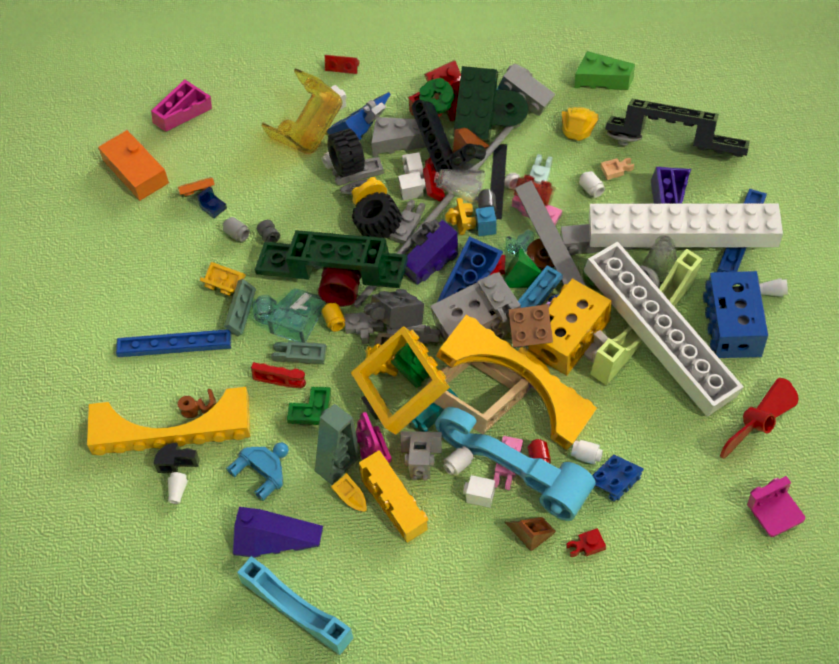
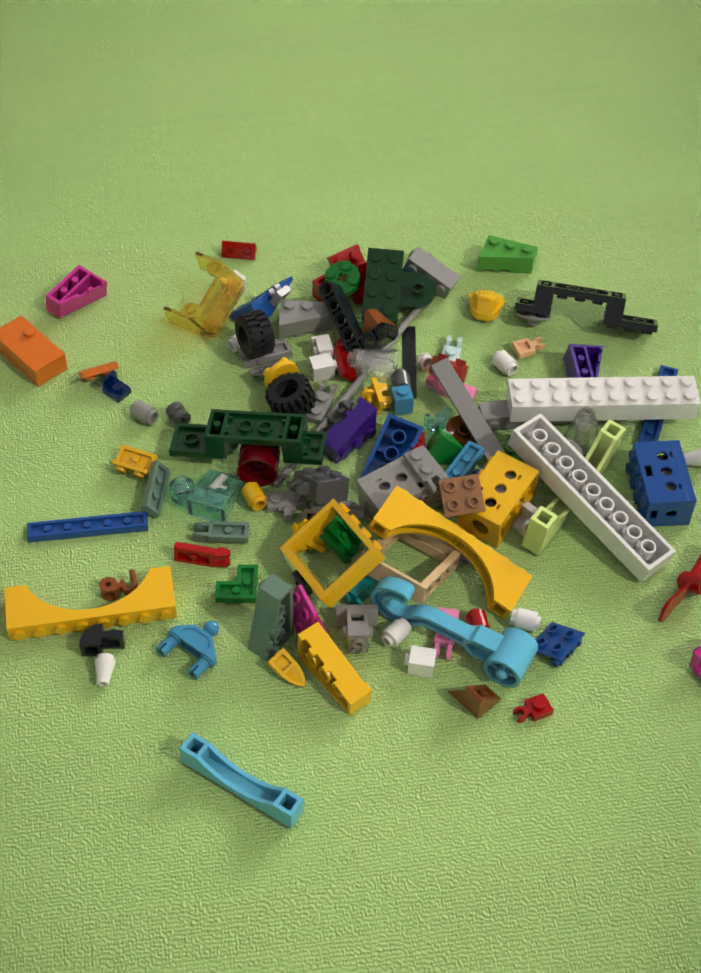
camera: 10 degrees left, 5 degrees down
dark purple wedge [233,507,323,558] -> none

